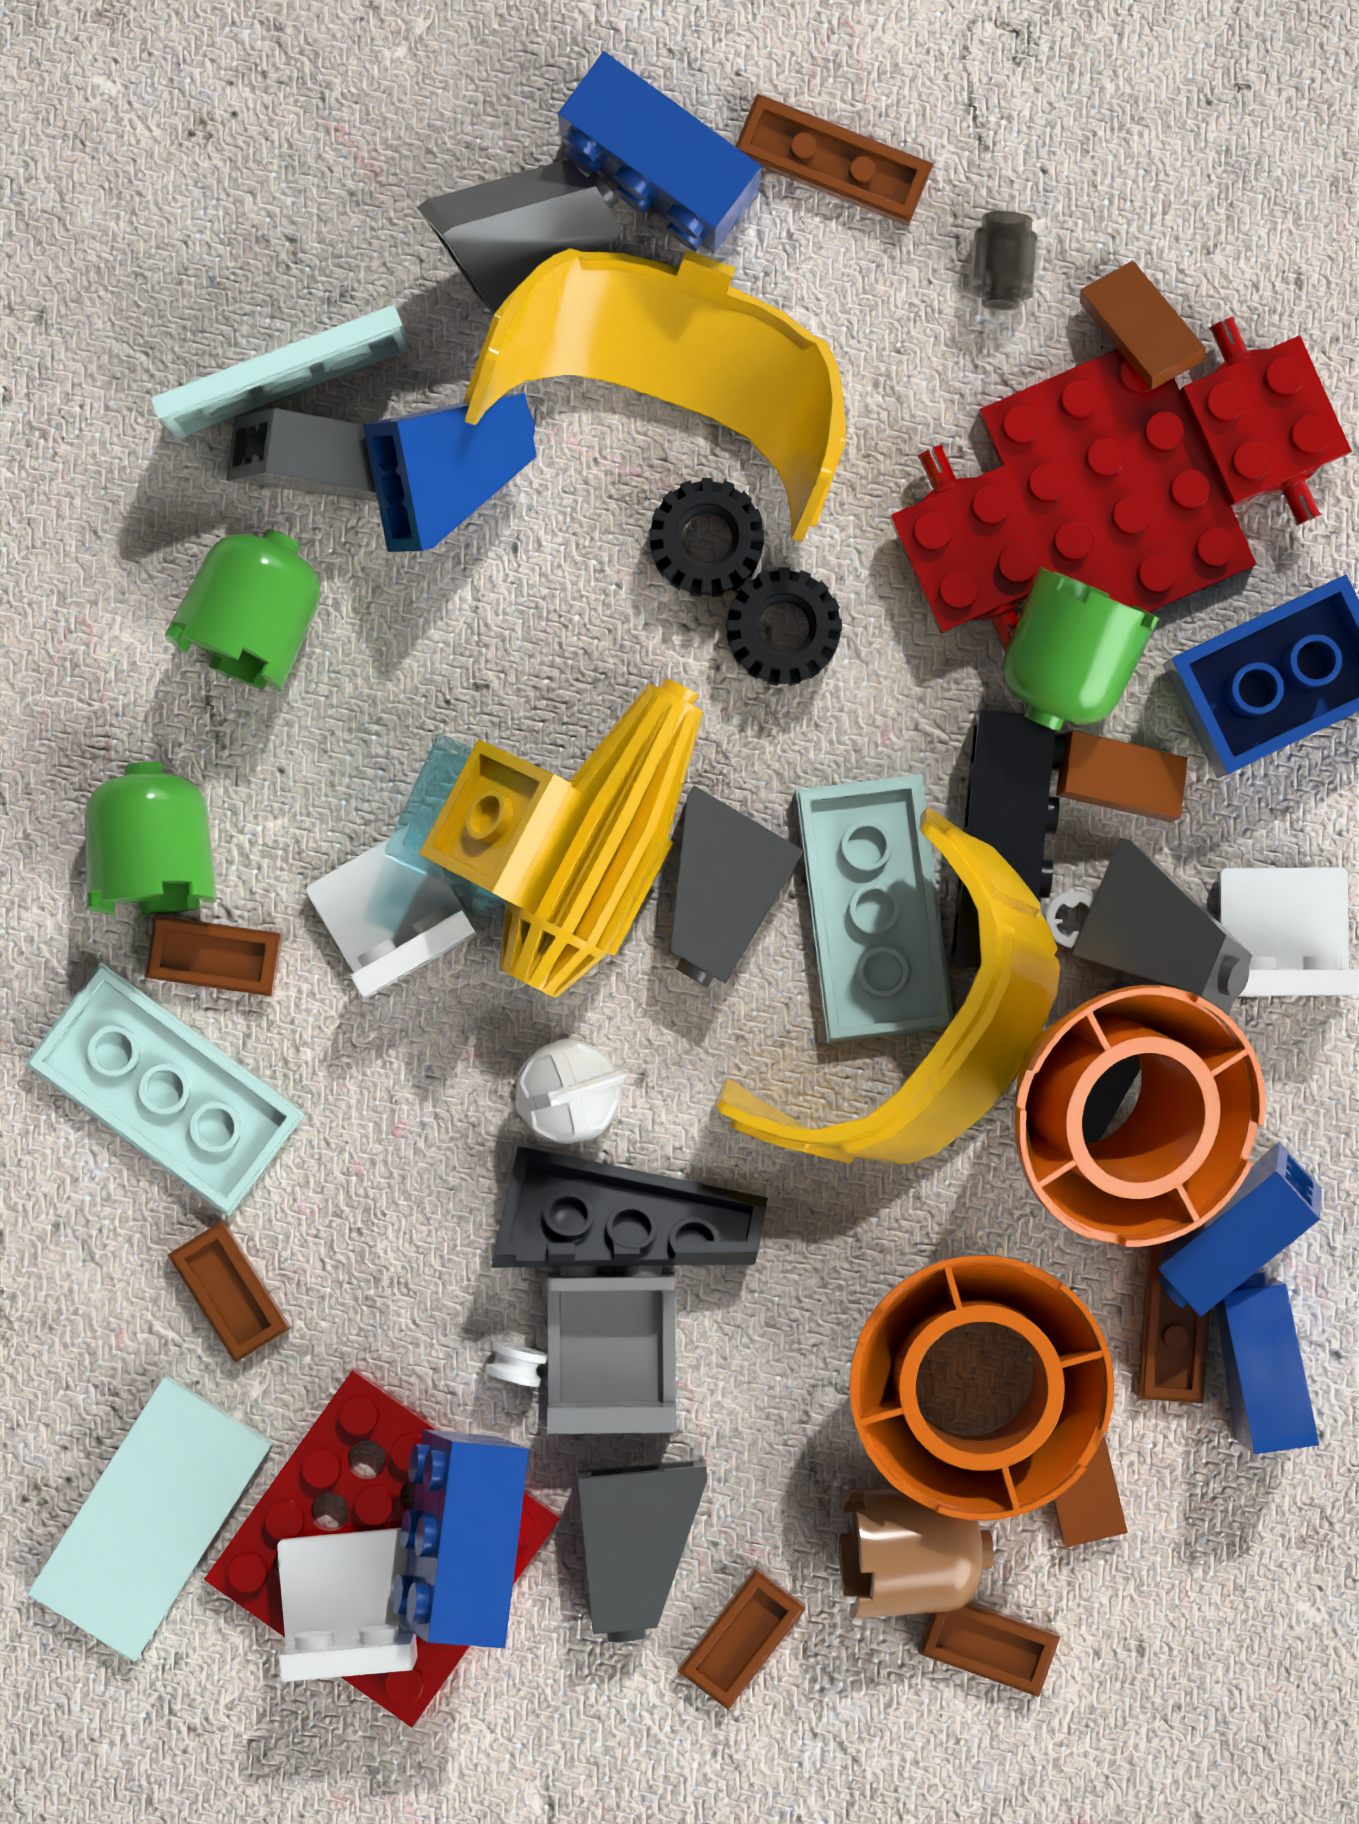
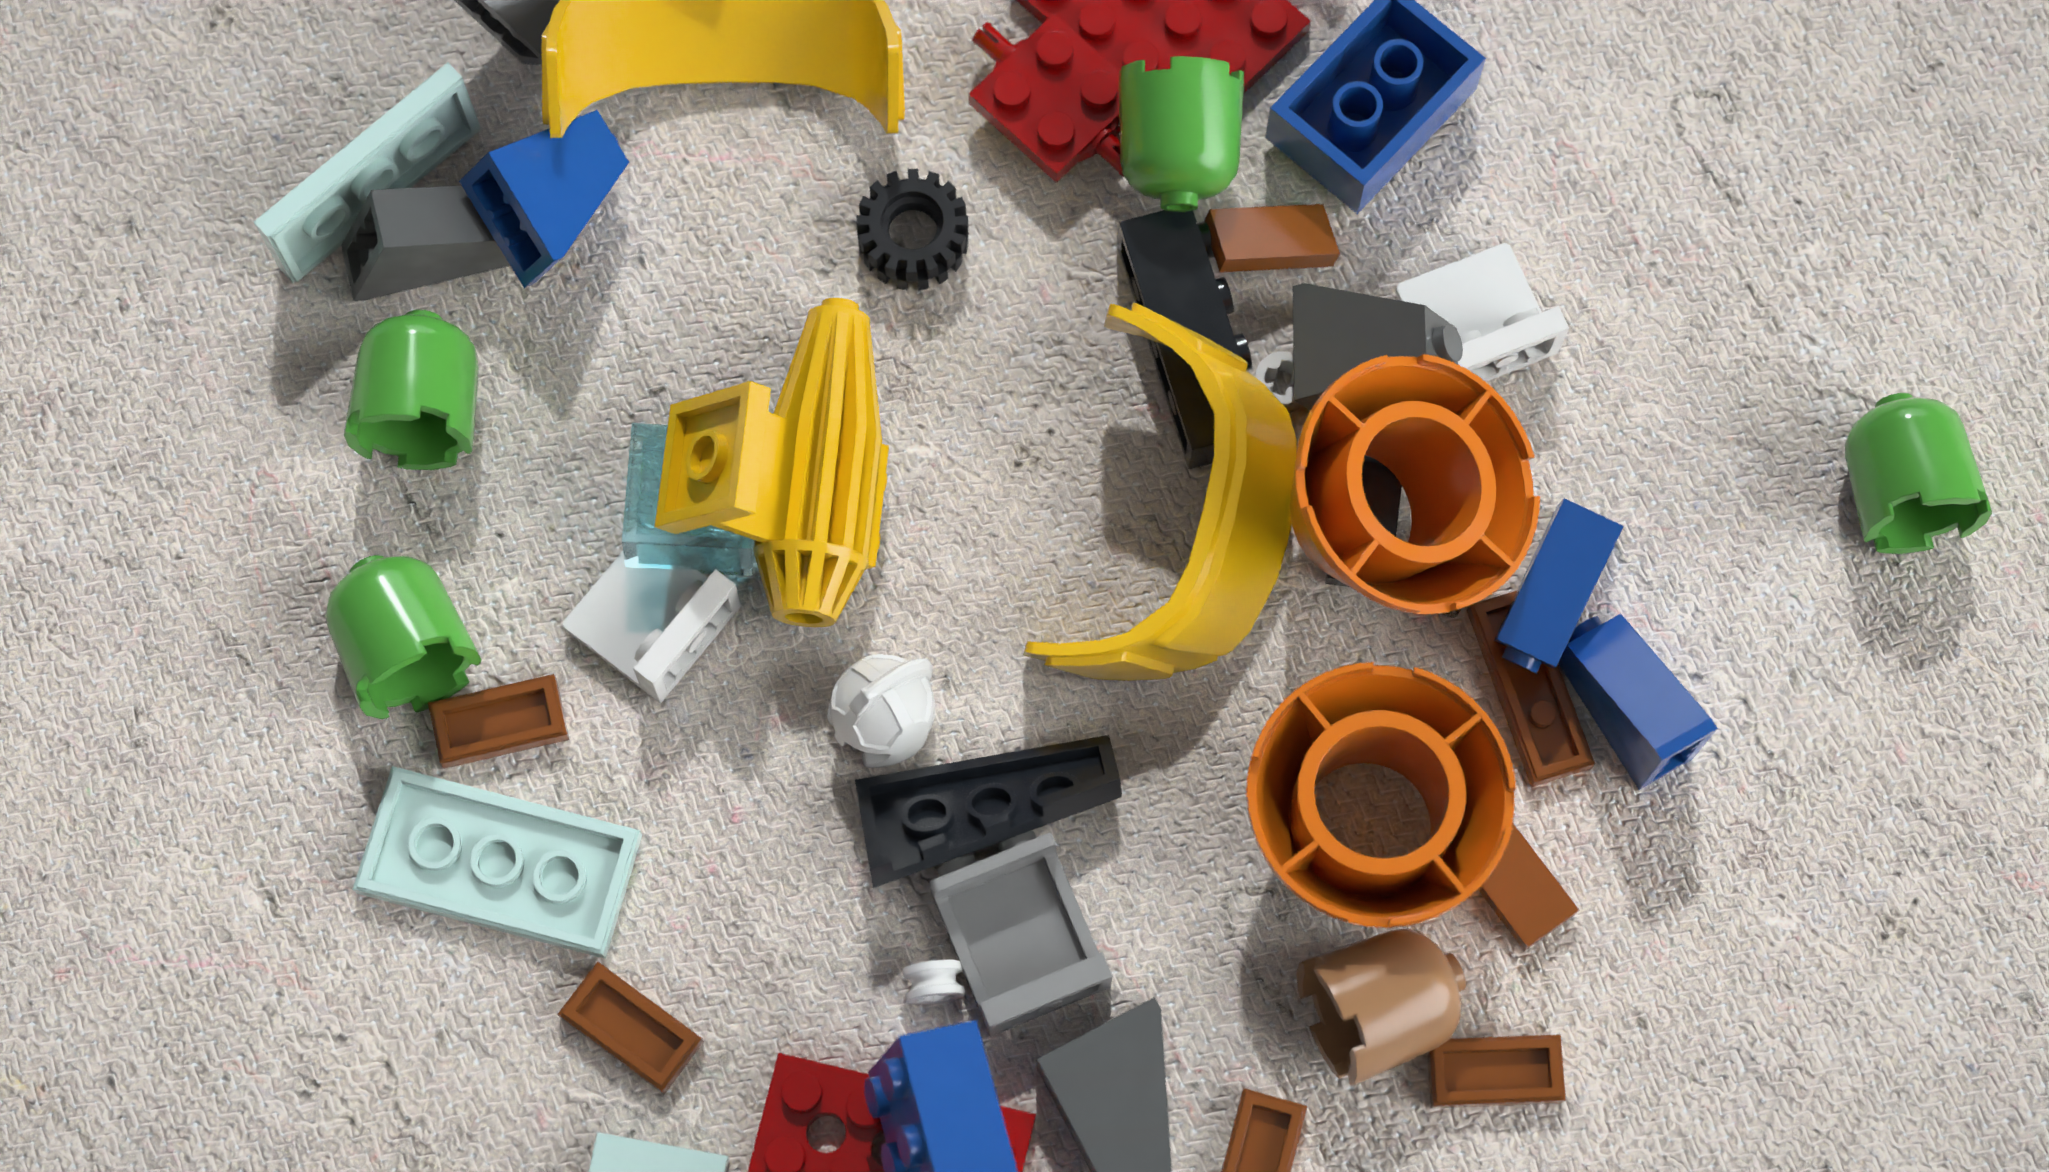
camera: 20 degrees left, 15 degrees down
black tyre [650,478,764,597] -> none
dark grey slope [670,785,804,988] -> none
light aqua tile [795,774,953,1043] -> none

